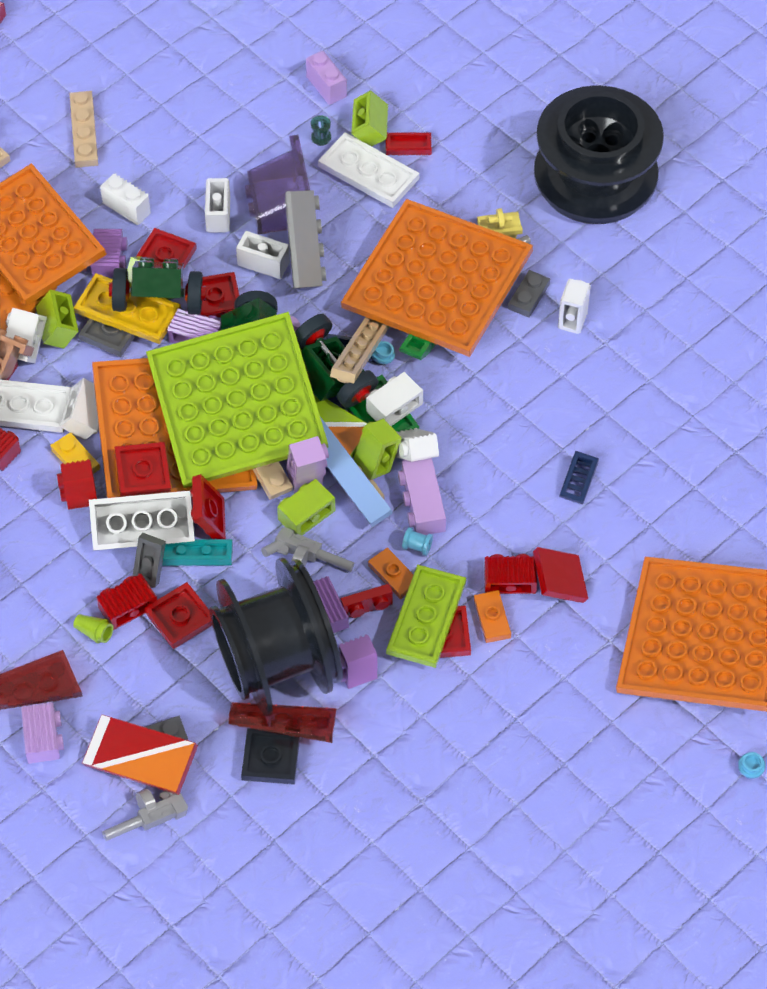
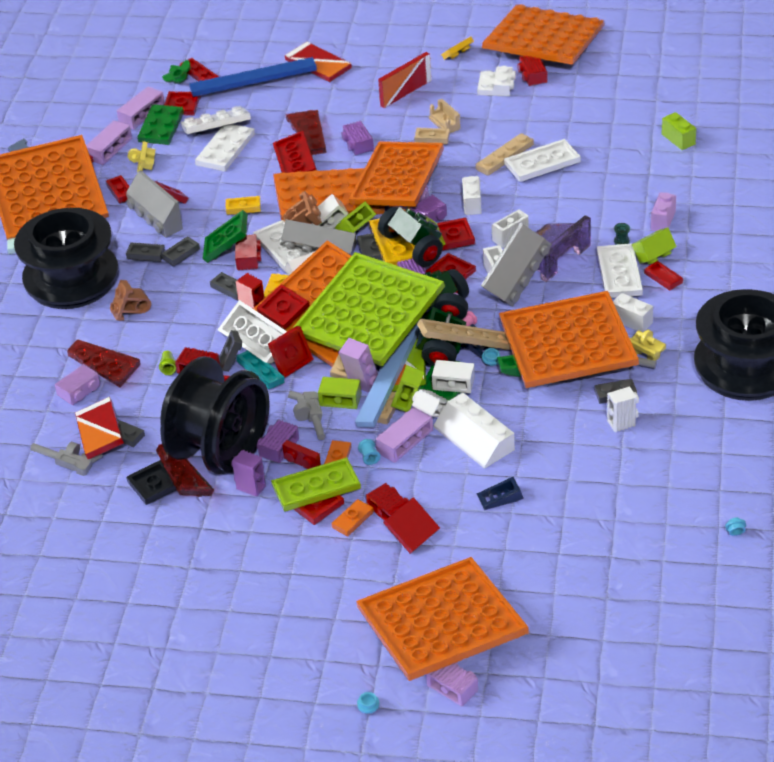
camera: 55 degrees right, 15 degrees down
none -> dark grey plate [210,272,238,300]
none -> light grey slope [281,219,357,256]
none -> white slope [434,393,515,469]
none -> white plate [504,139,581,182]
none -> white brick [613,293,653,333]

